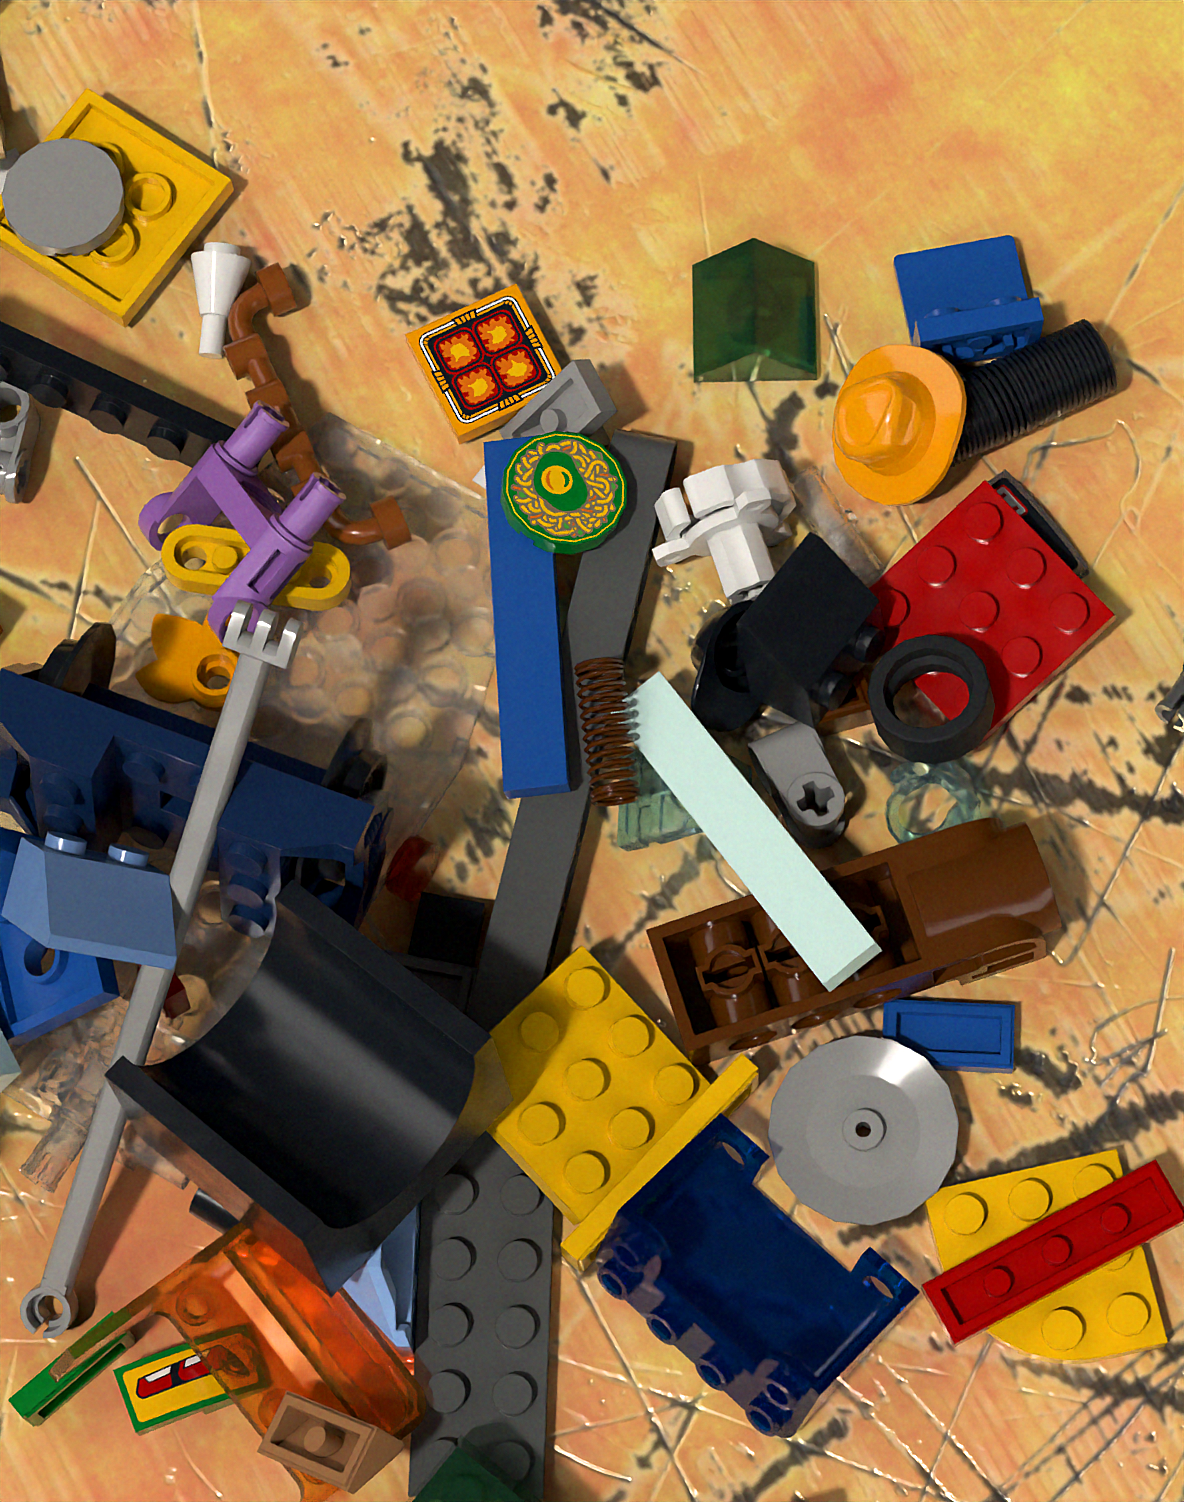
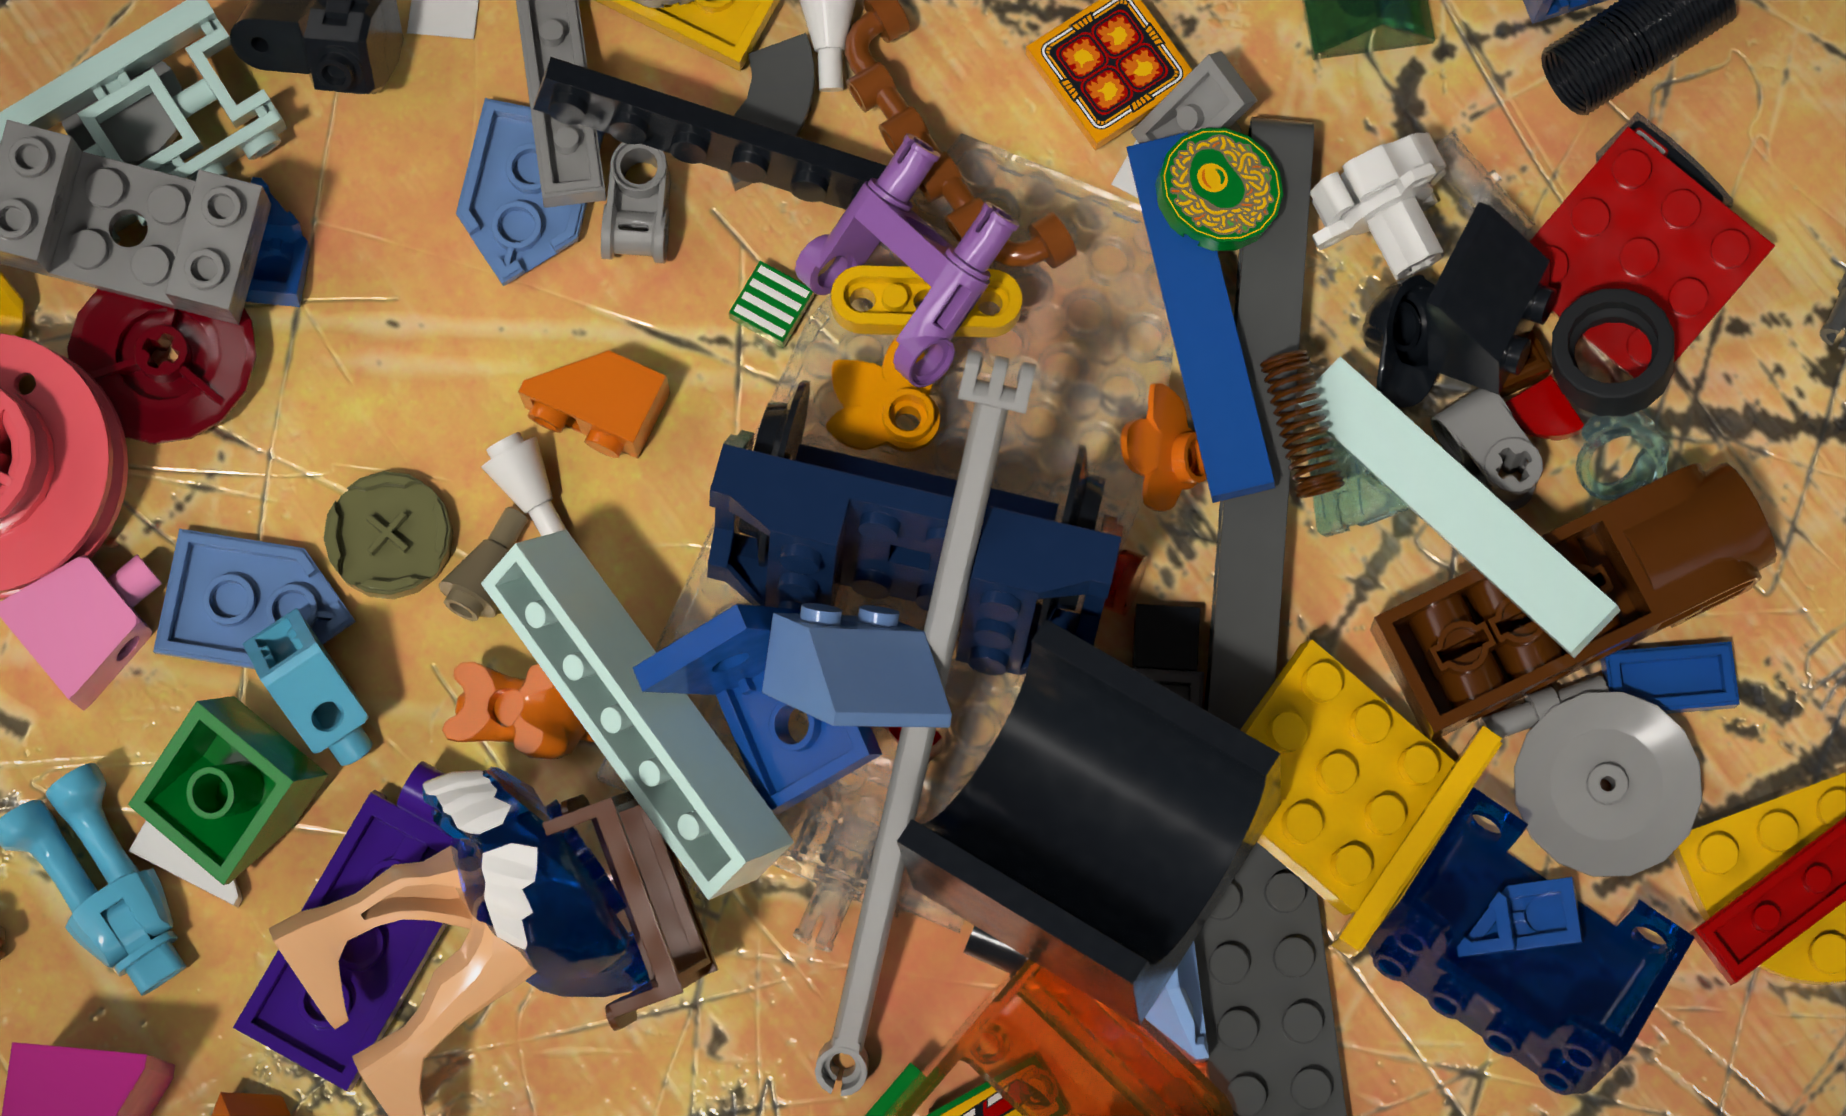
camera: 15 degrees left, 5 degrees up
light orange hat [832,344,967,506] -> none
none -> dark grey tile [728,33,815,191]
none -> green tile [729,261,815,348]
none -> orange plate [1119,383,1207,512]
none -> blue slope [1457,877,1584,958]
none -> light grey bar [1480,675,1609,738]
none -> red tile [1505,375,1586,441]

